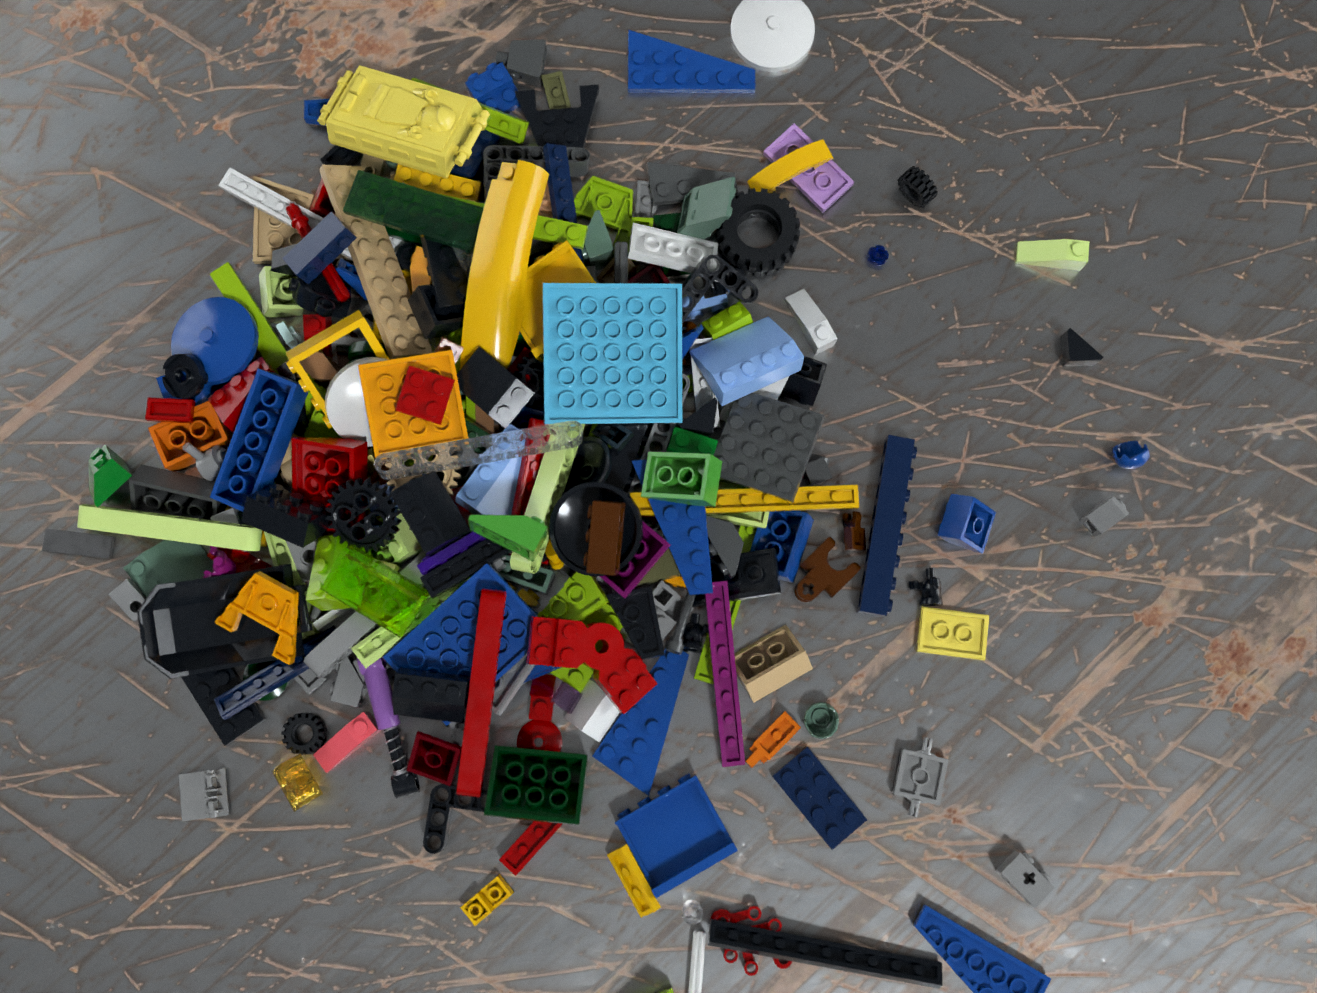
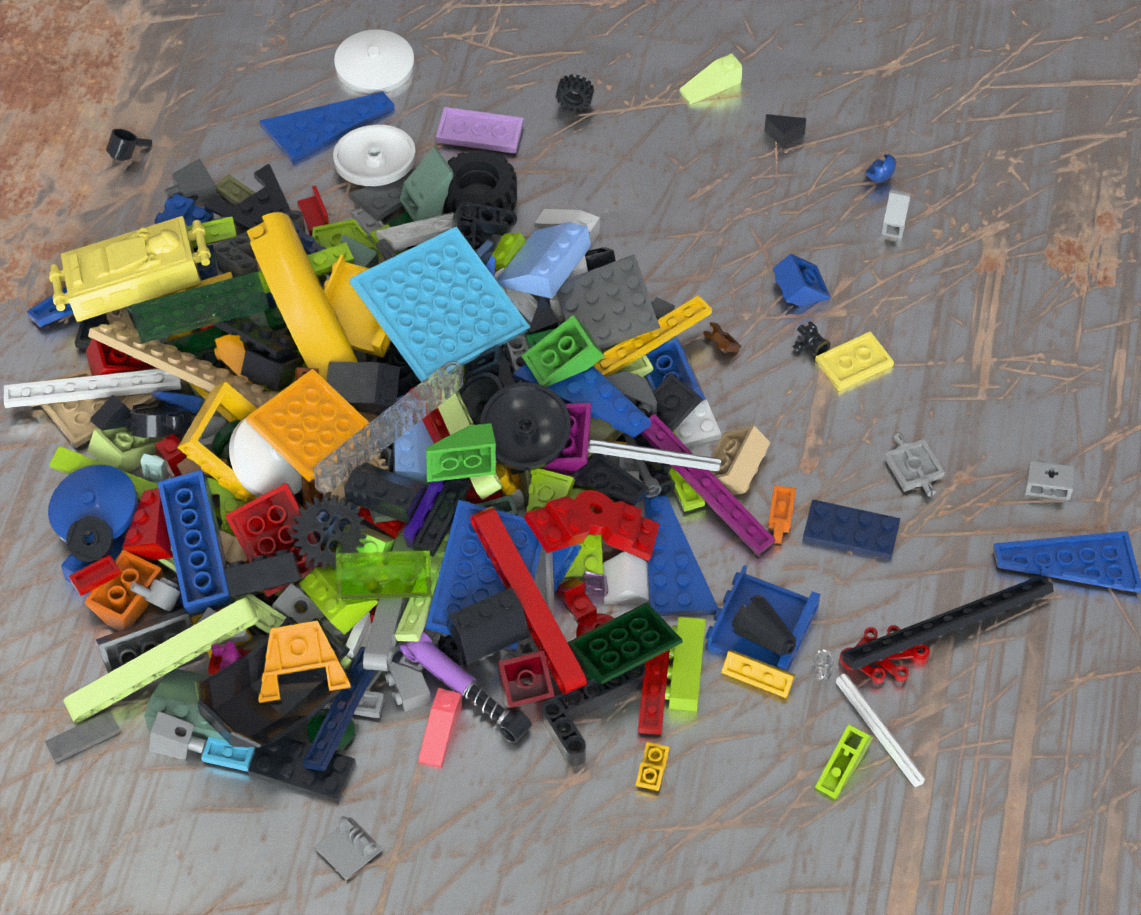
camera: 35 degrees left, 25 degrees down
green slope [88,444,132,507] -> none
clear yellow brick [272,753,323,812] -> none
black tyre [281,713,327,755] -> none
dark blue brick [282,212,357,284] -> none
red axle [286,203,350,302] -> none
red plate [395,365,455,425] -> none
reddish brown brick [584,500,625,576] -> none
yellow slope [747,139,833,193] -> none
reddish brown piece [794,537,861,603] -> none
sand green hair [804,702,839,739] -> none
dark blue brick [857,435,917,617] -> none
clear blue plate [868,245,889,266] -> none
none -> red panel [297,185,329,236]
none -> white dish [333,125,416,186]
none -> axle [588,439,721,471]
none -> lime brick [665,617,706,712]
none -> white plate [674,400,721,448]
none -> black cone [732,595,796,656]

